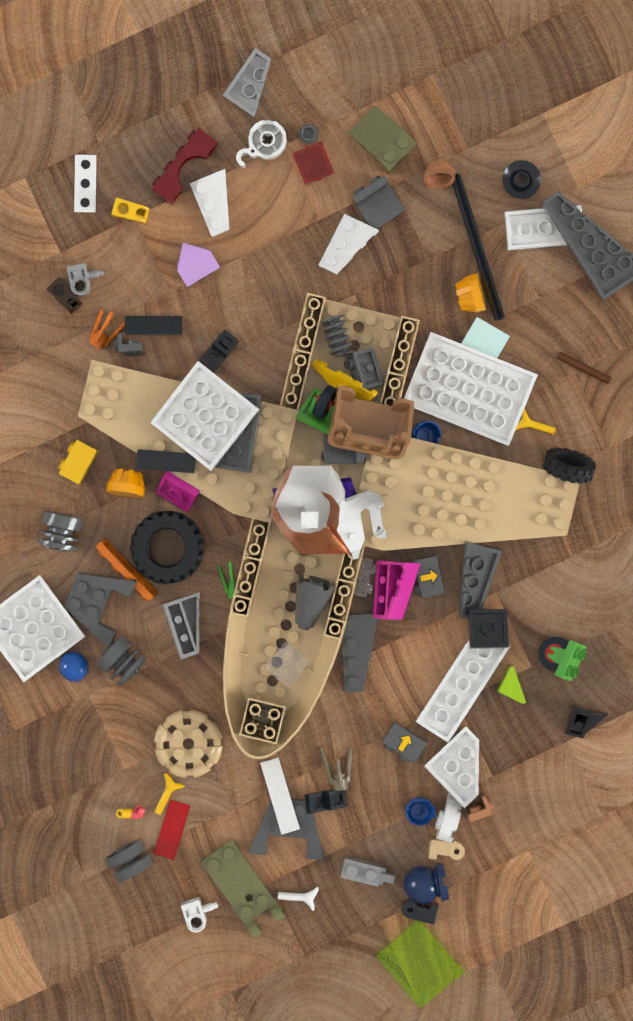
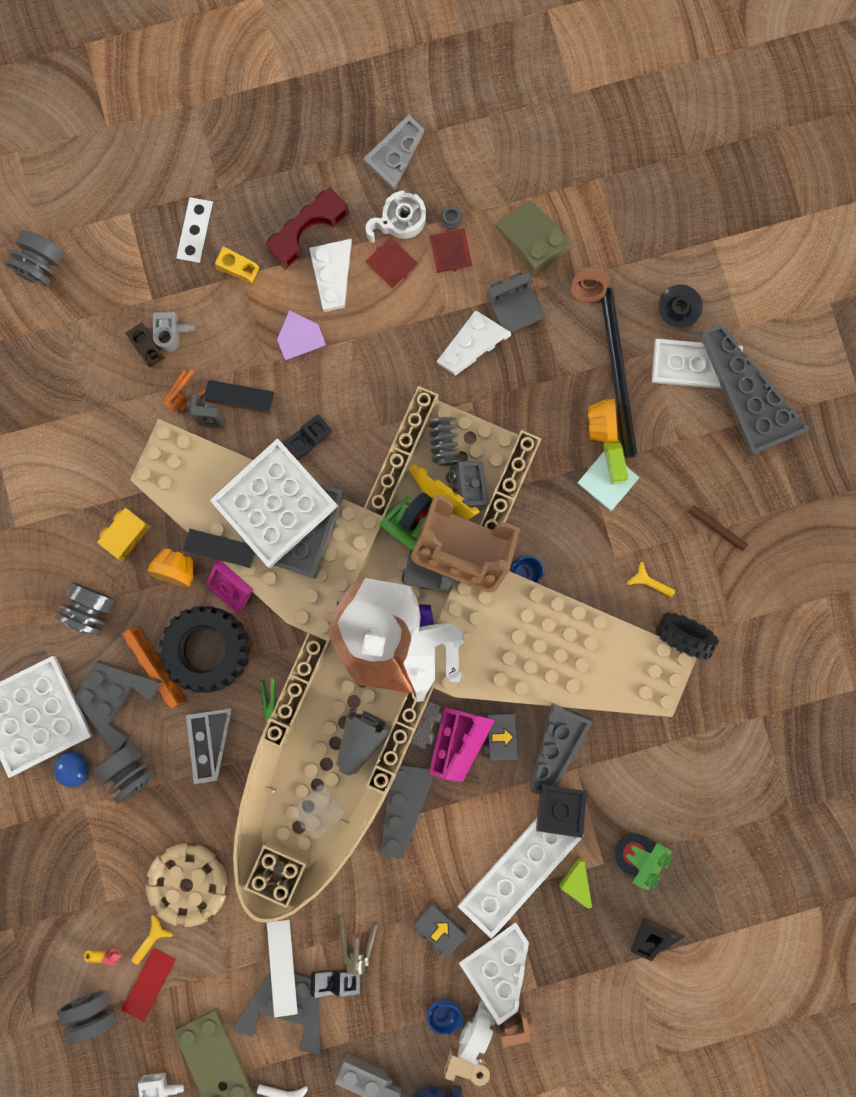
camera: 10 degrees right, 5 degrees down
white plate [404,332,538,446] -> none
none -> clear red piece [366,237,417,288]
none -> lime piece [603,439,628,485]

